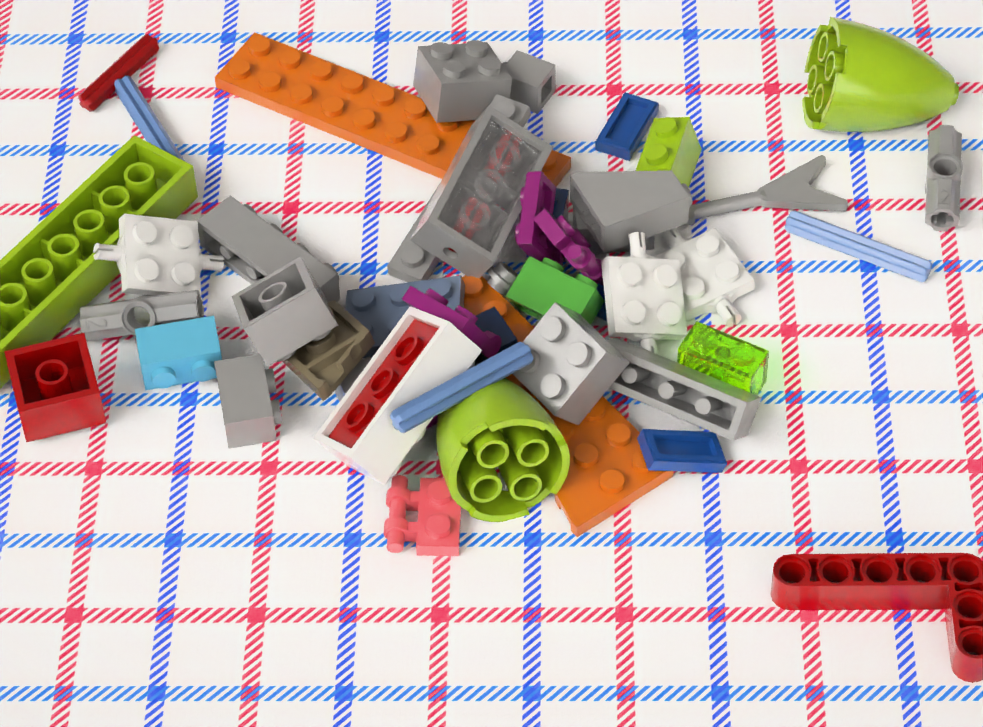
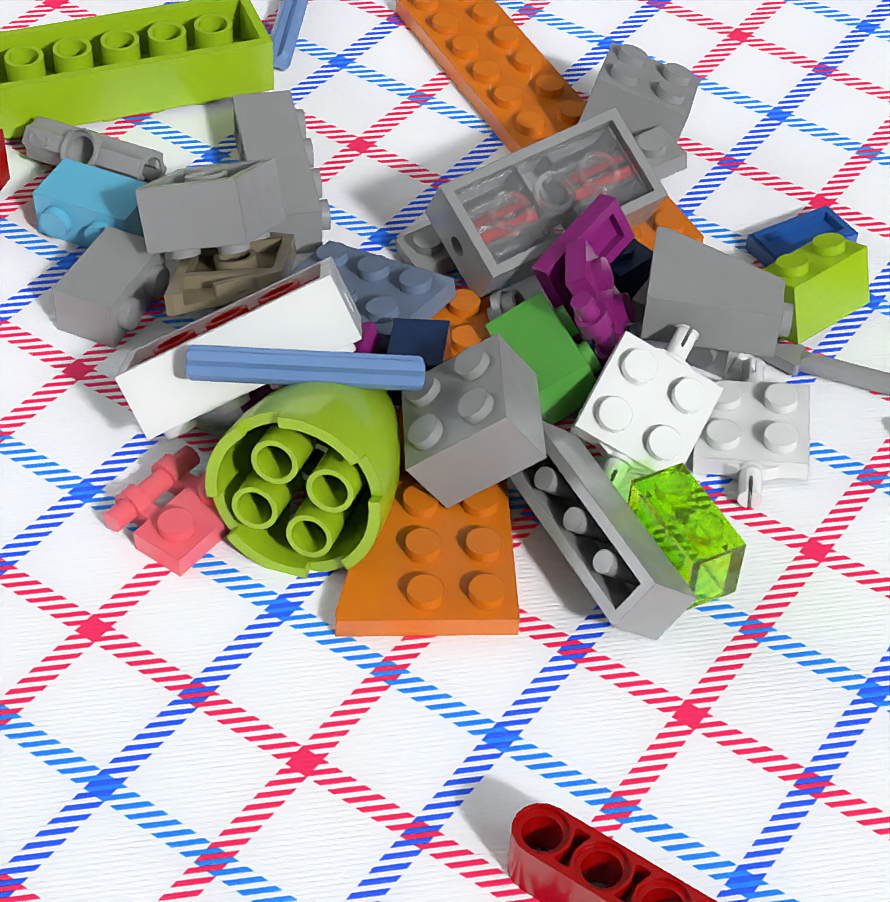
camera: 30 degrees right, 5 degrees down
white plate [93,214,224,296] -> none
magenta plate [402,286,502,358] -> none
light grey brick [502,50,556,114] -> none
blue tile [637,429,727,473] -> none

